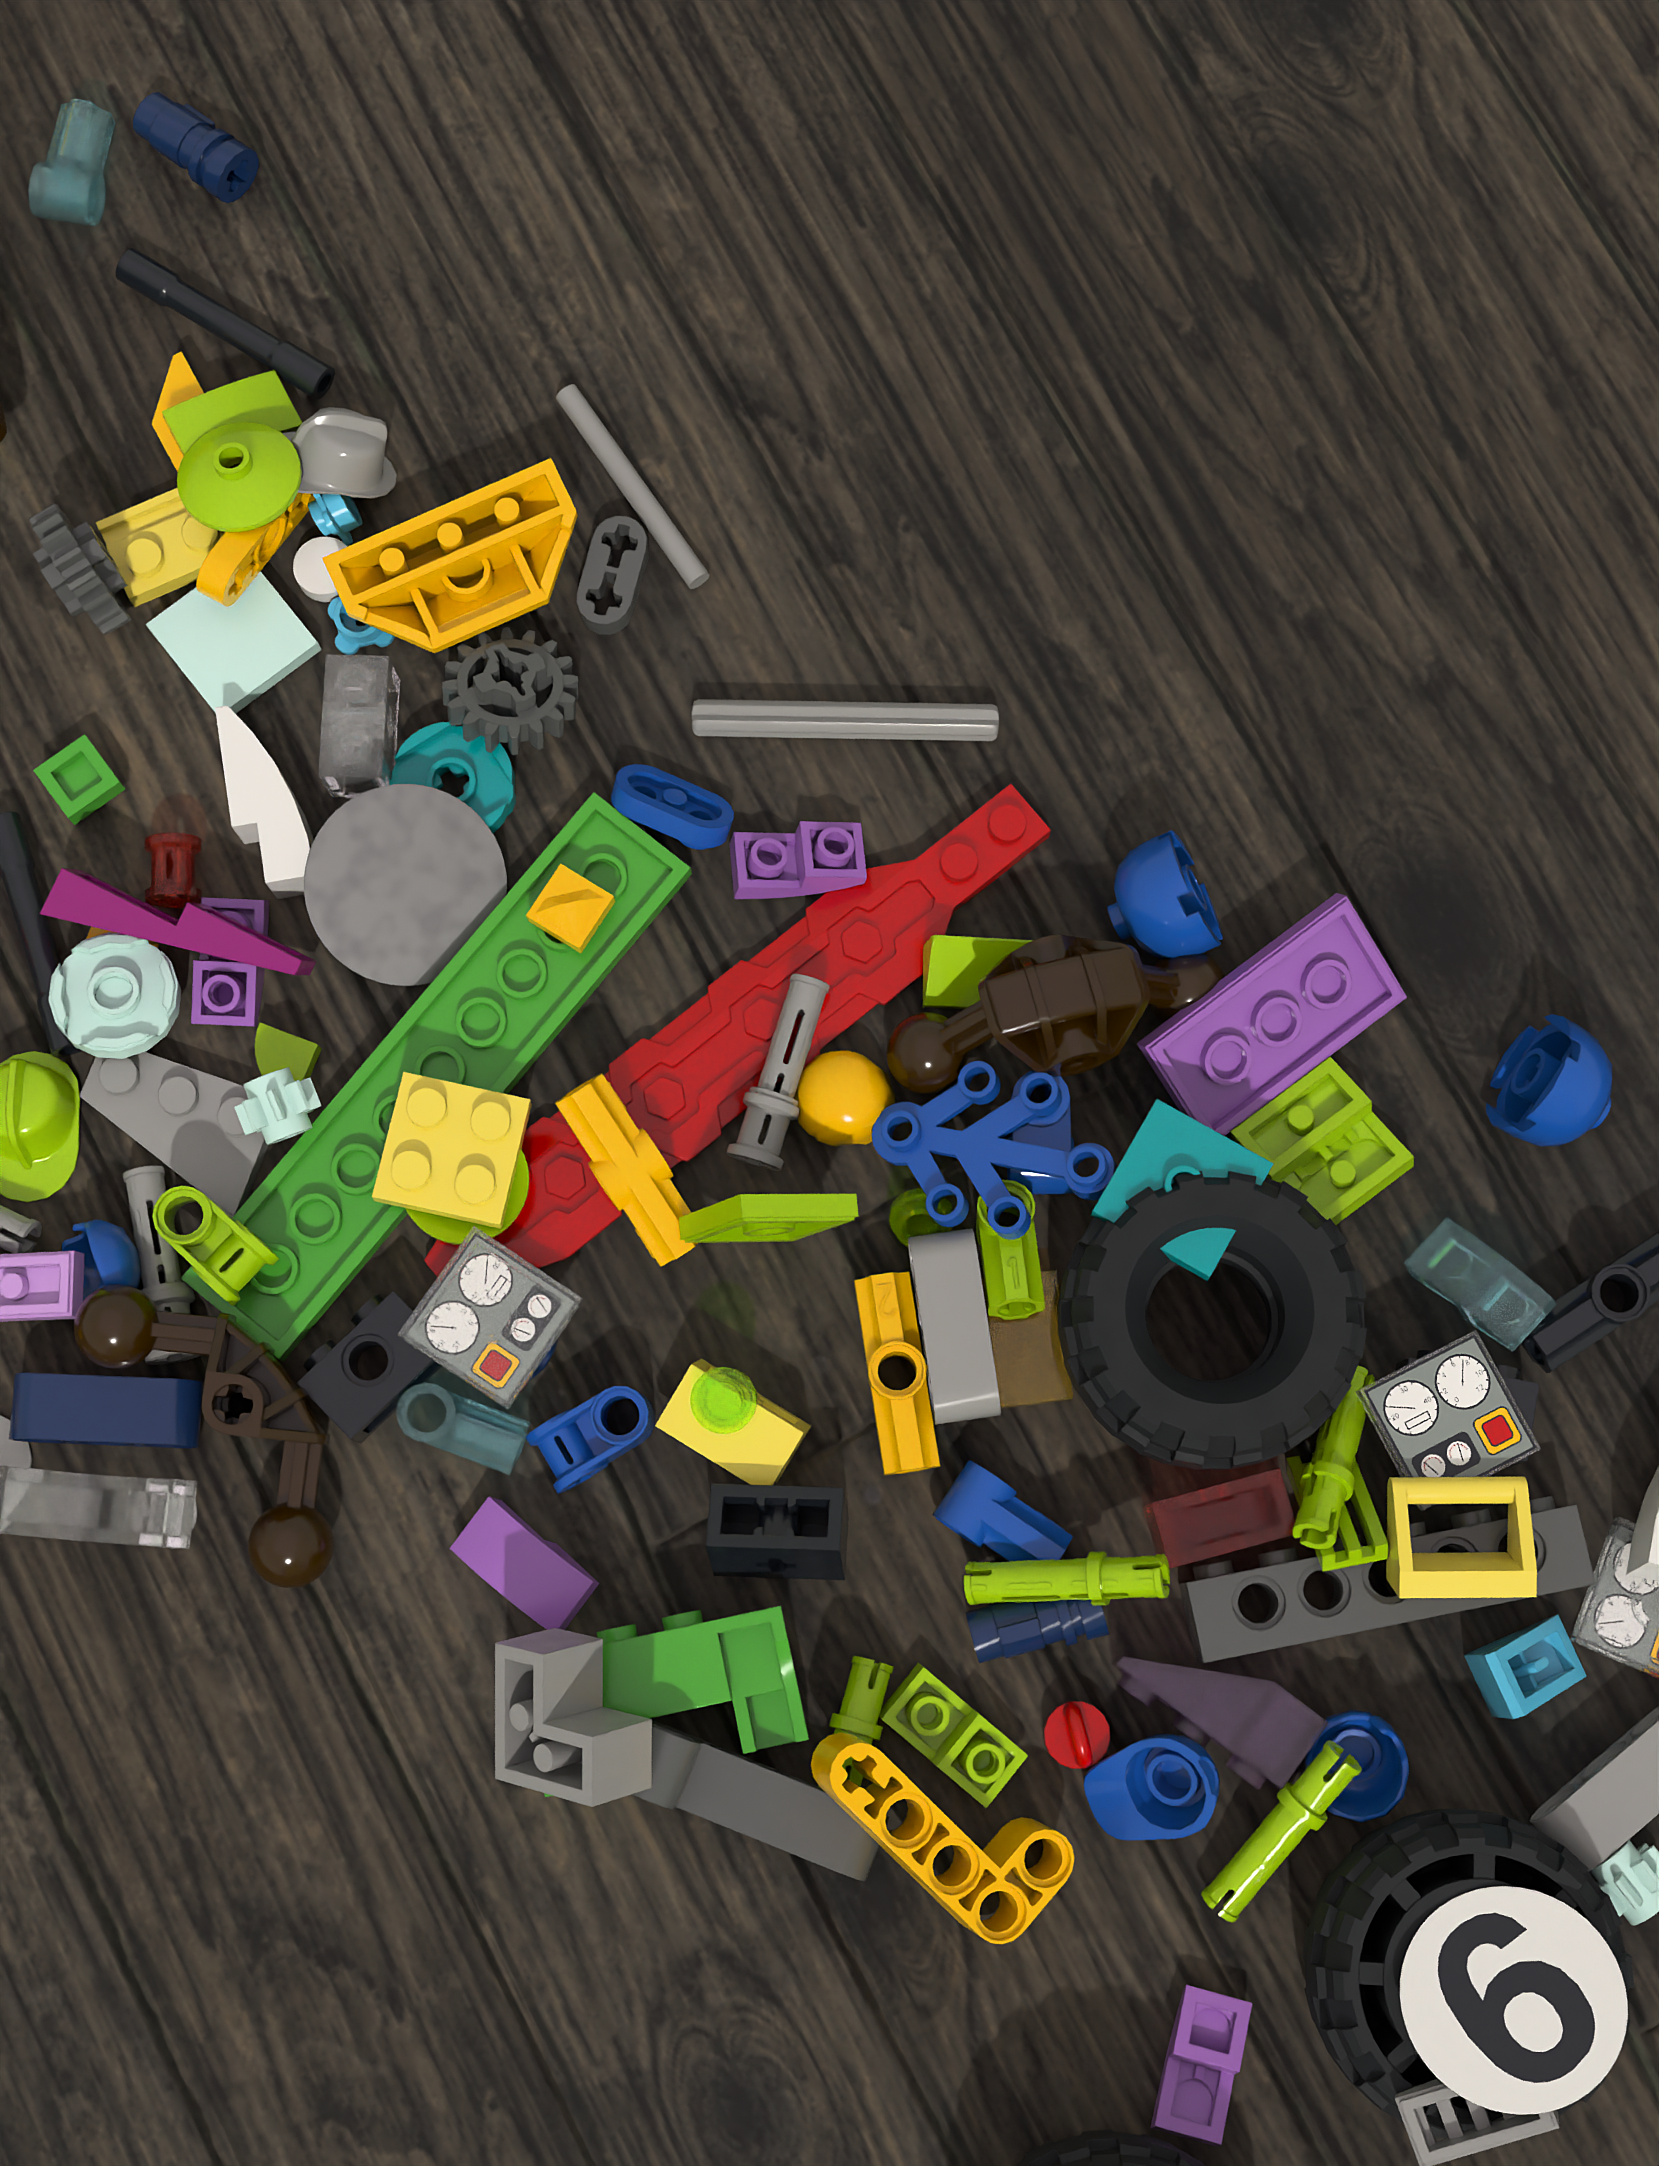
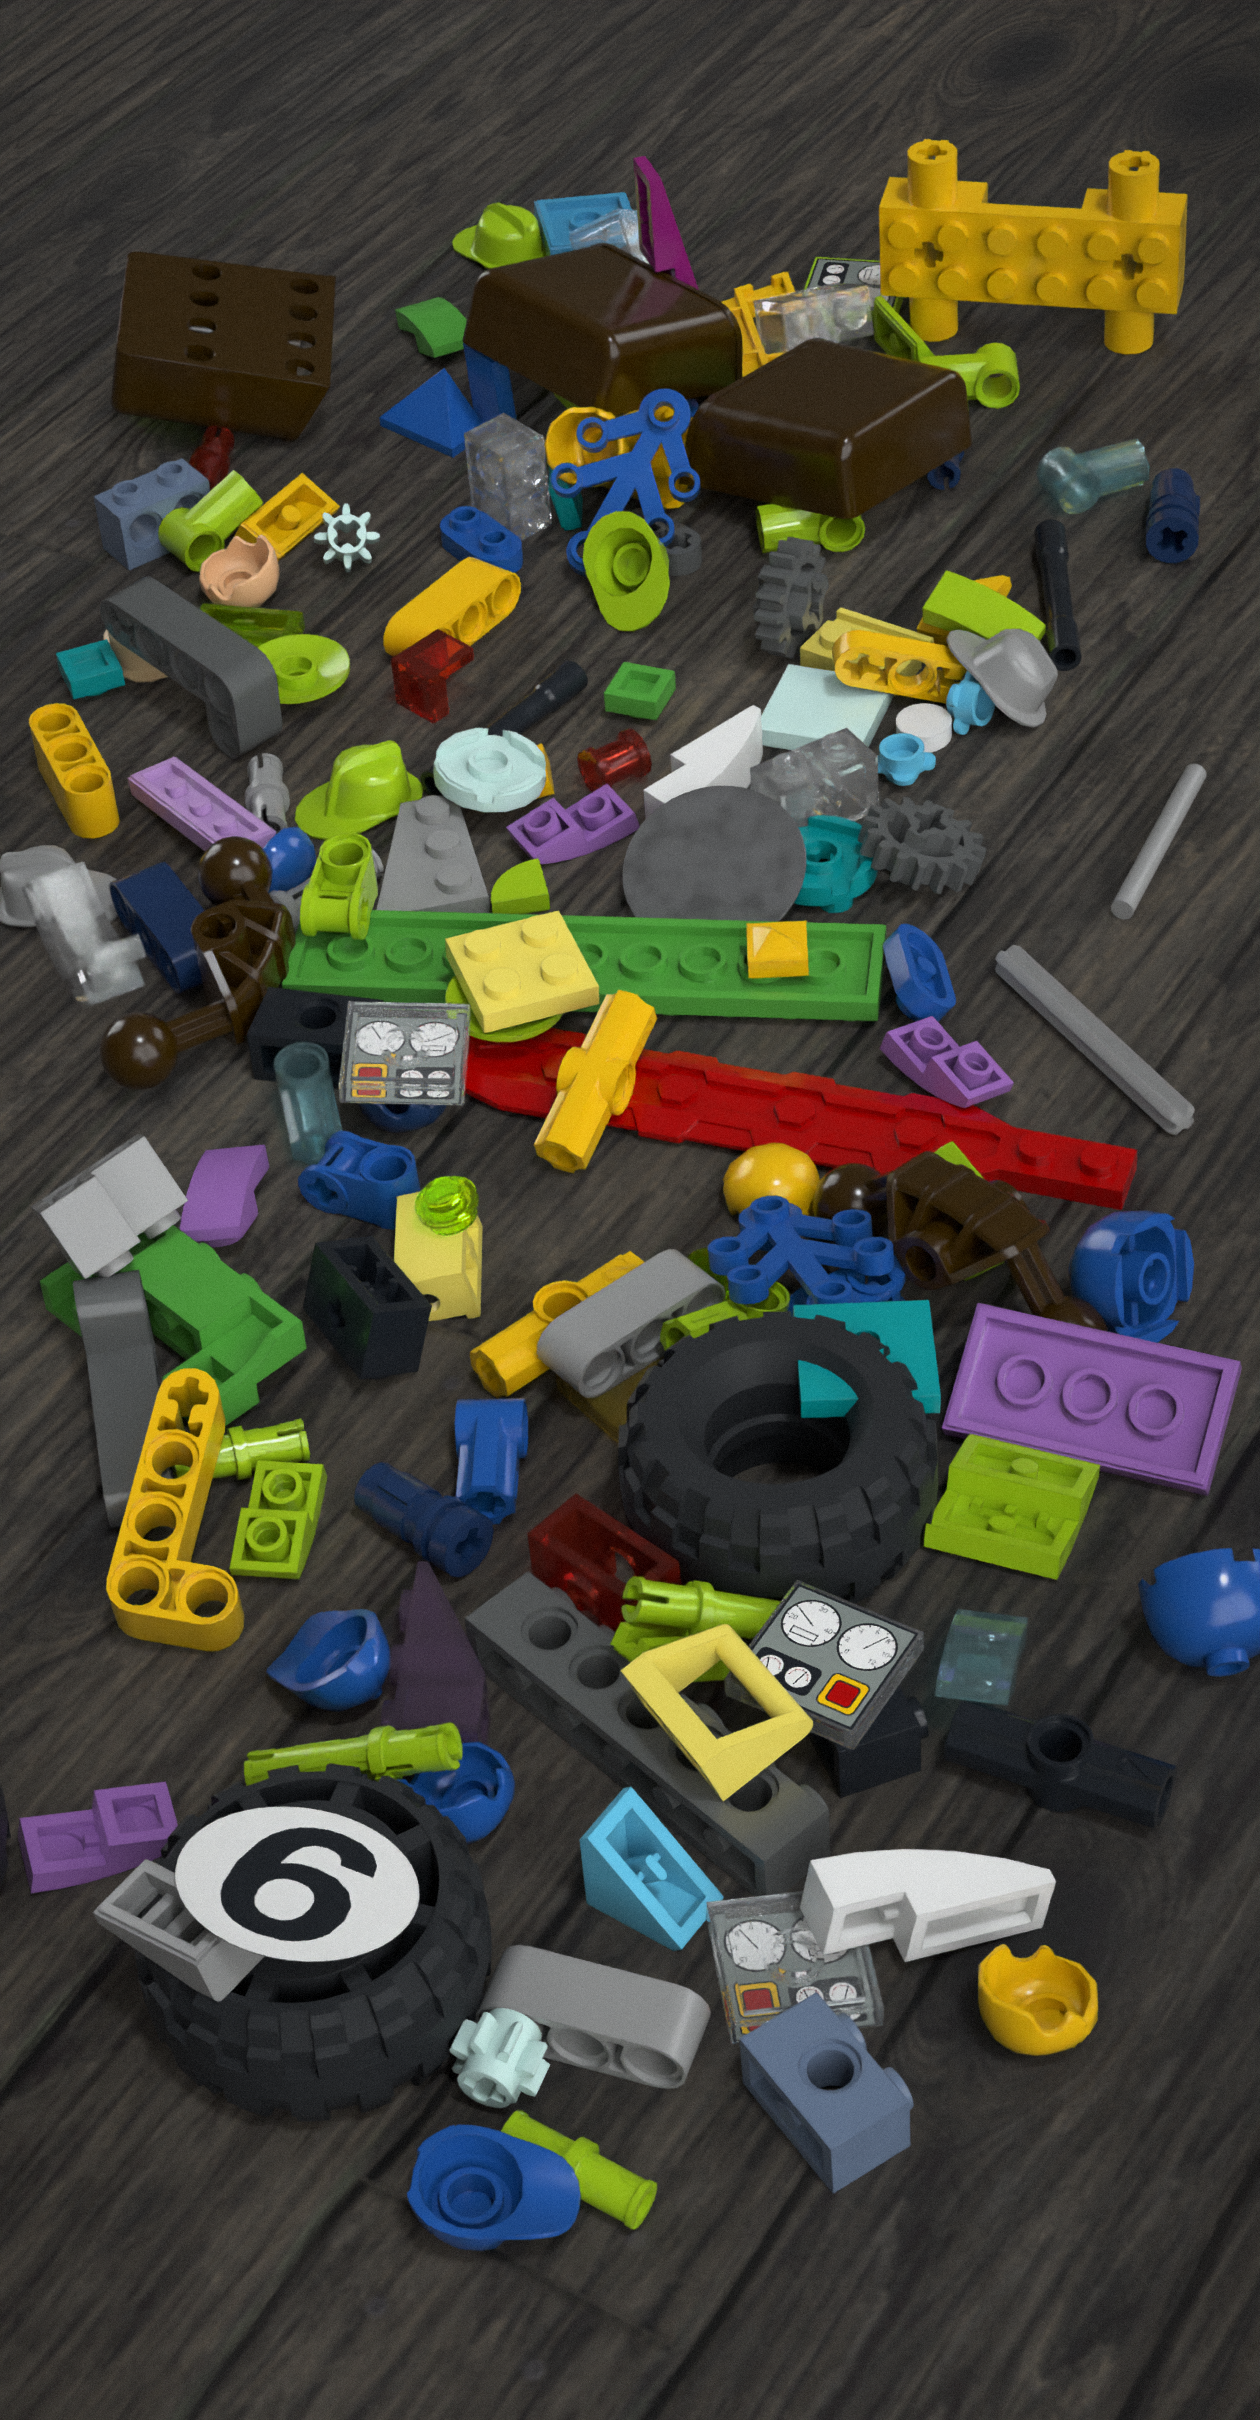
camera: 60 degrees right, 35 degrees down
magenta slope [40,868,317,975] -> none
lime dish [177,422,302,532] -> none
light aqua gear [234,1067,322,1145] -> none
yellow wedge [322,458,578,653] -> none
dark grey beam [576,516,649,635] -> none
lime tile [679,1194,859,1243] -> none
light grey pin [726,974,830,1171] -> none
lime pin [964,1551,1170,1606] -> none
red tile [1043,1701,1110,1769] -> none

